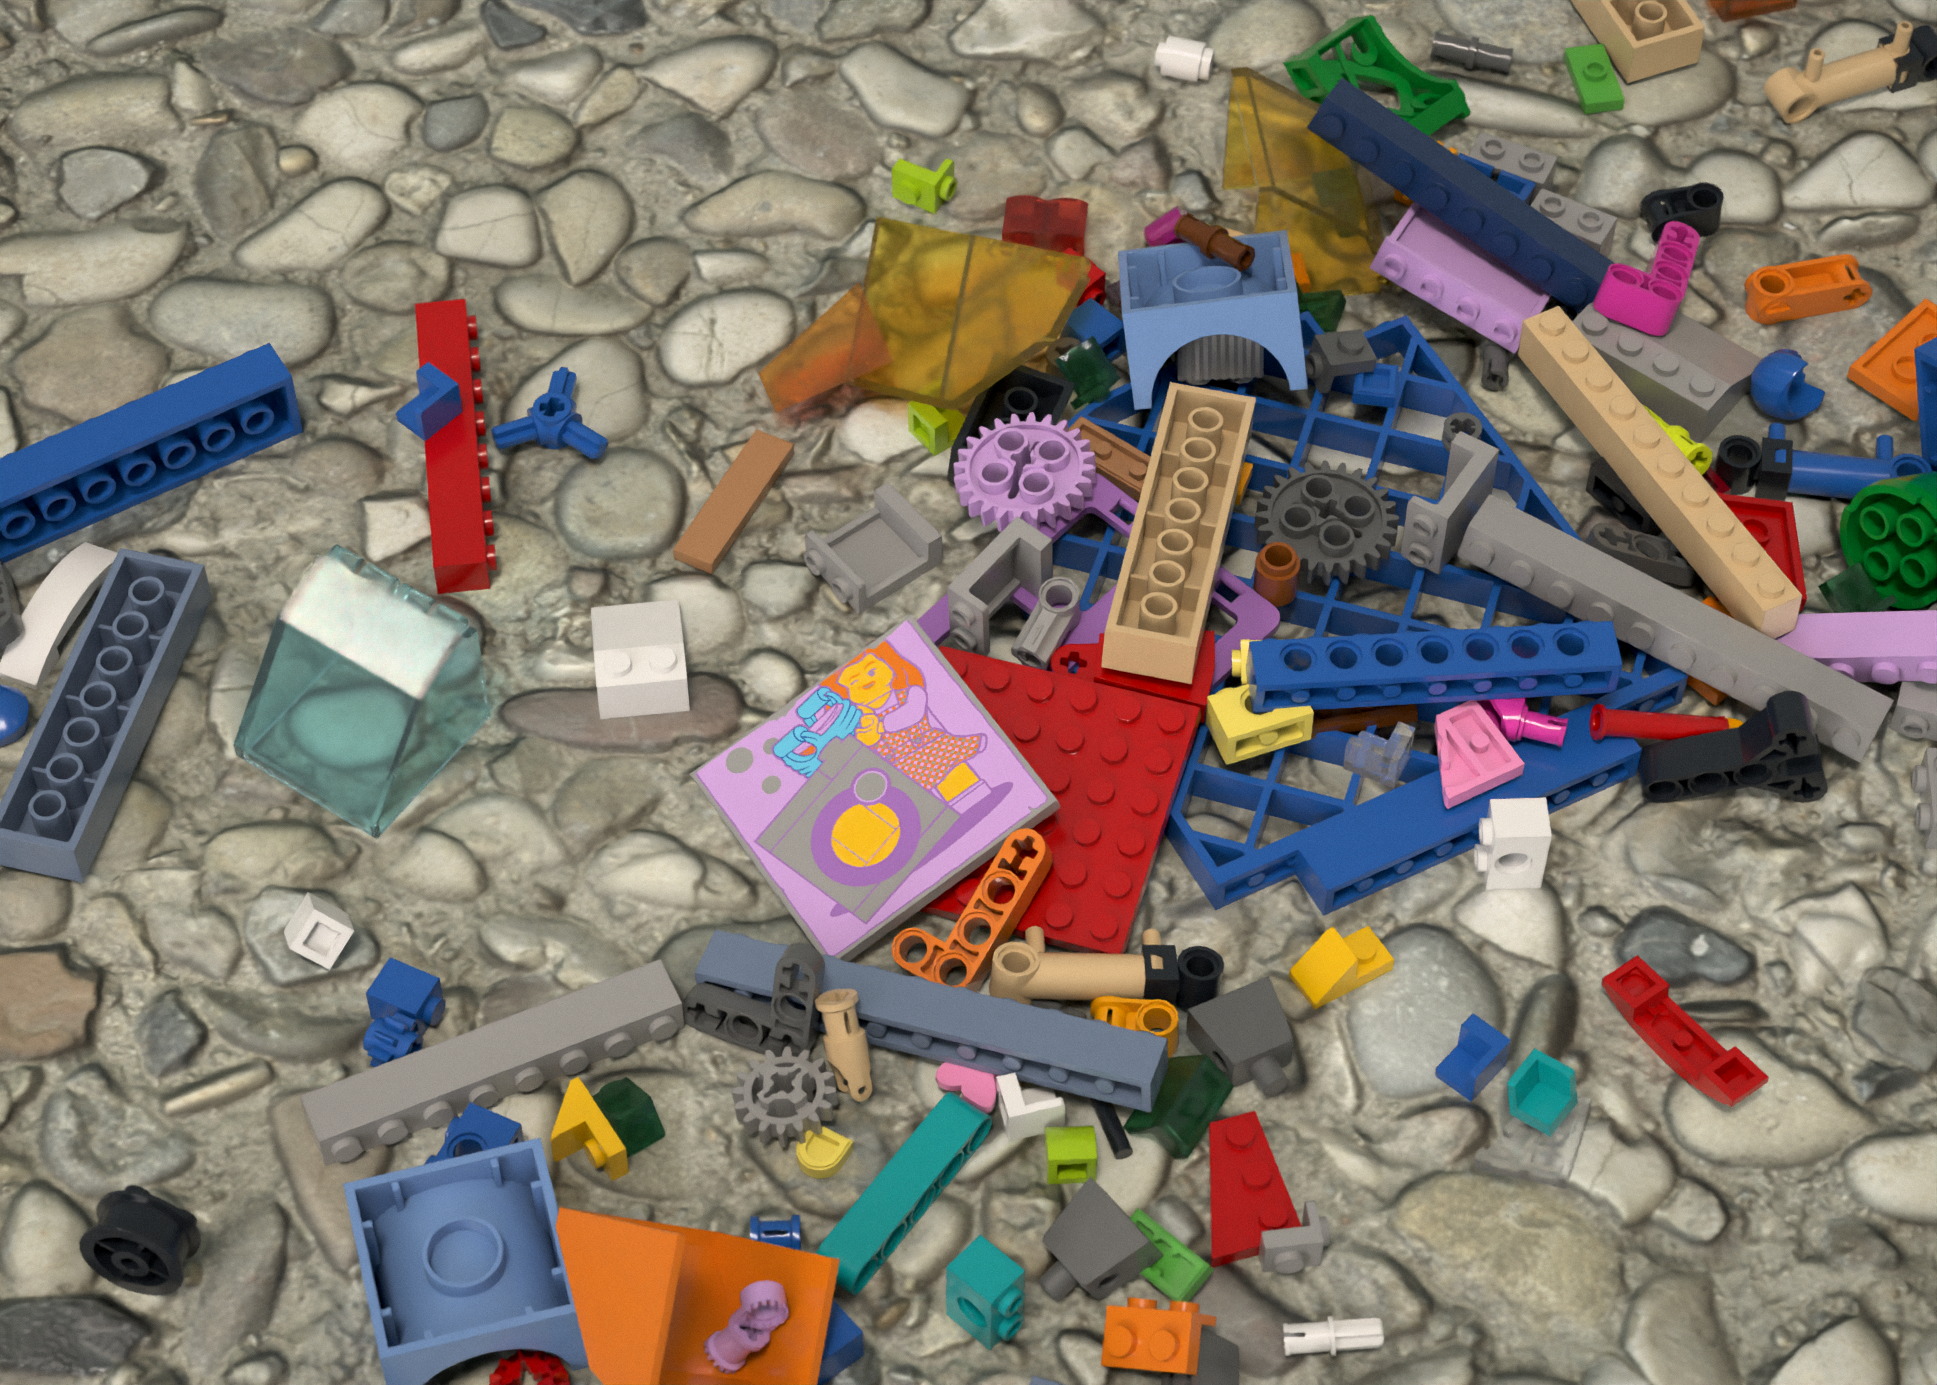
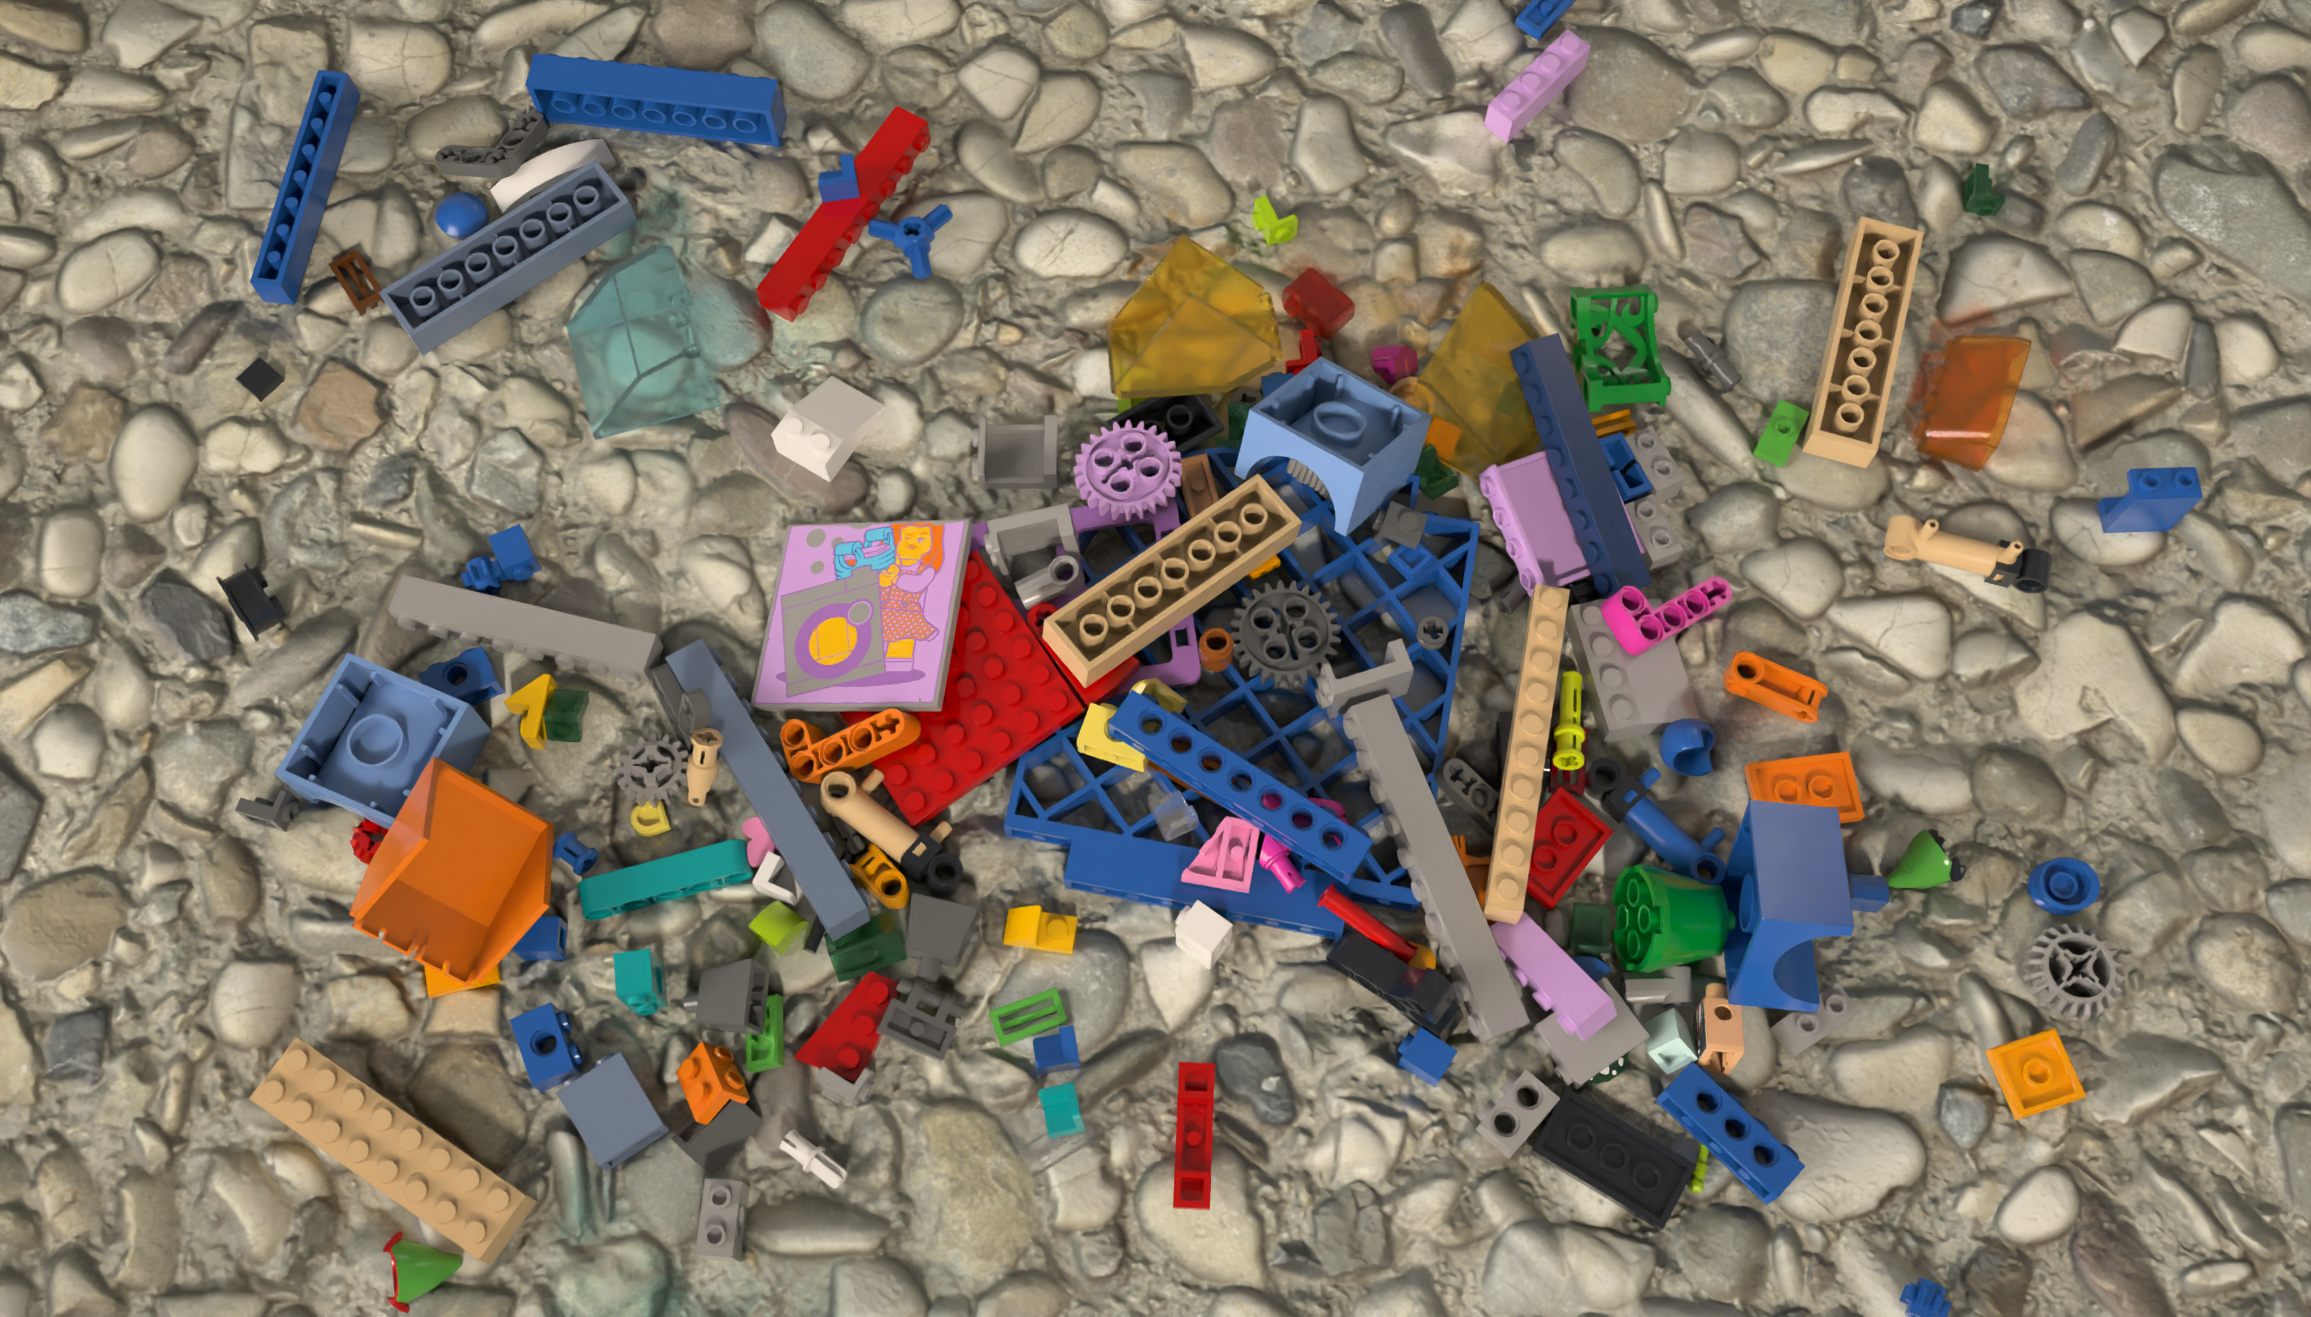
camera: 40 degrees right, 15 degrees up
white panel [284,892,354,970] -> none
medium nougat tile [673,429,794,574] -> none
lavender connector [704,1281,788,1374] -> none
clear orange wedge [758,282,893,413] -> none
white brick [1154,35,1215,82] -> none
reddish brown pin [1174,213,1255,272] -> none
black piece [1640,182,1724,243] -> none
none -> dark grey plate [876,977,966,1063]
none -> bright green tile [989,988,1068,1047]
none -> blue brick [1397,1027,1457,1088]

